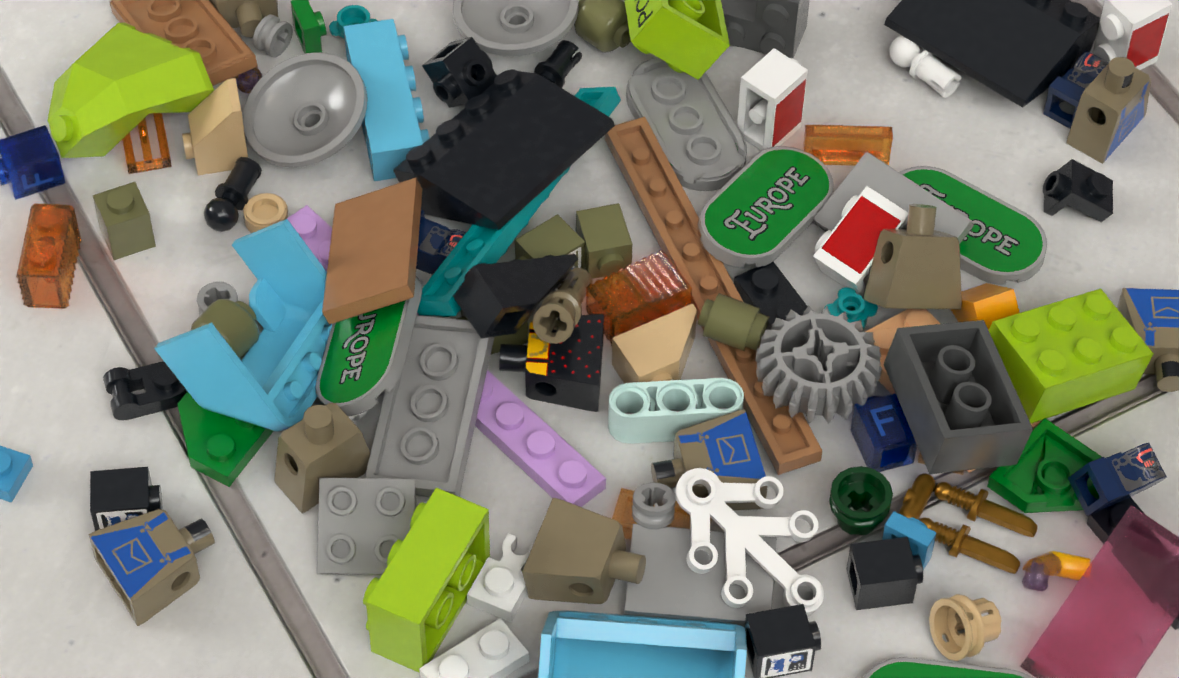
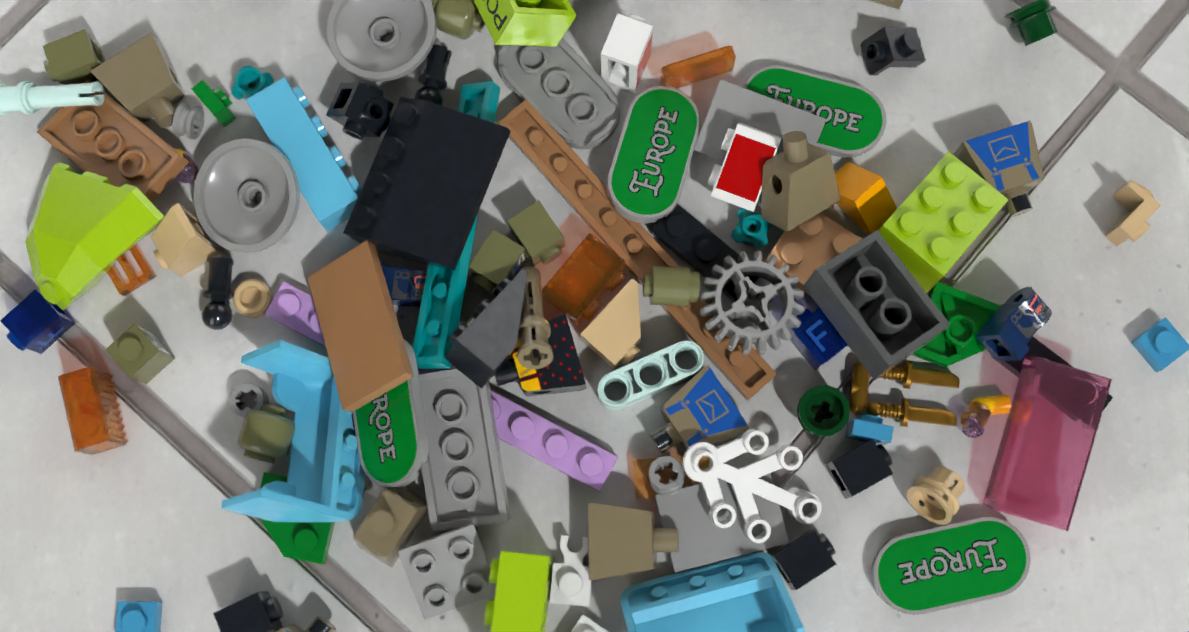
camera: 15 degrees left, 25 degrees up
black plate [103,361,188,421] -> none

